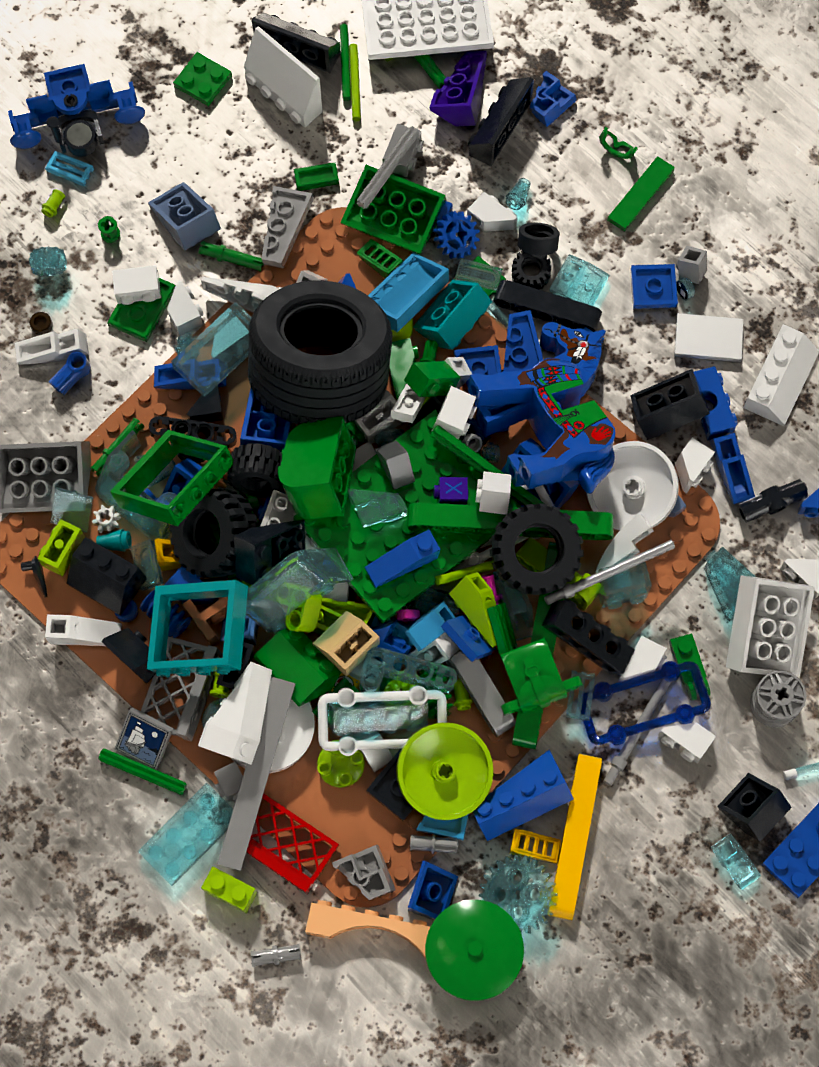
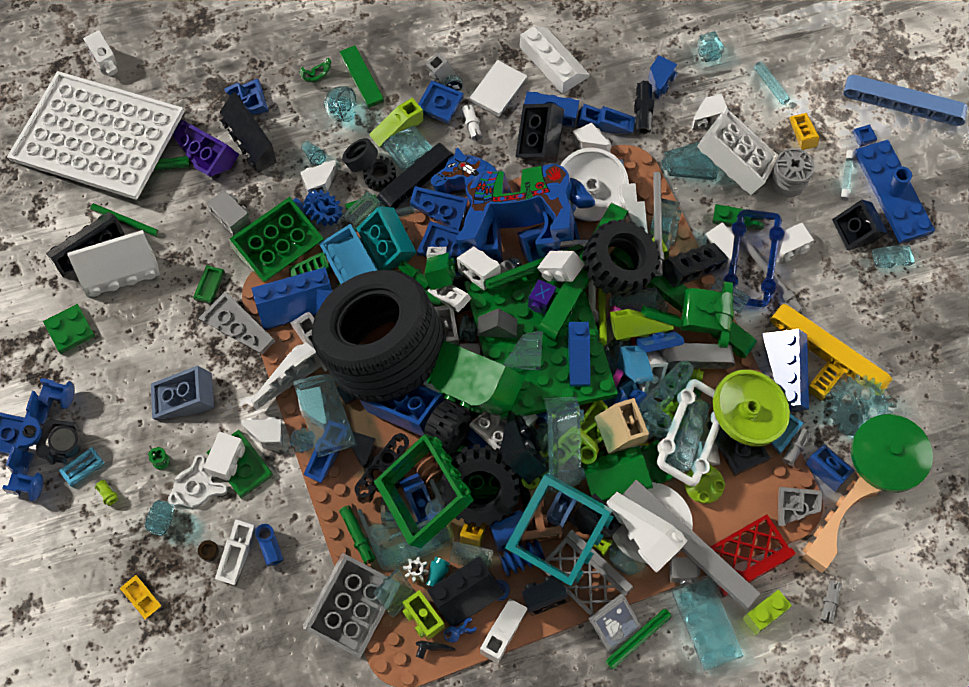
camera: 65 degrees left, 5 degrees down
green pin [199,241,264,272] -> none
lime bar [349,43,361,121] -> none
light grey axle [357,126,419,209] -> none
none -> white tile [168,454,228,508]
none -> blue slope [251,267,332,330]
none -> clear light blue cylinder [324,86,357,122]
none -> lime slope [369,97,424,148]
none -> blue arm [444,618,477,643]
none -> white pin [462,105,483,141]

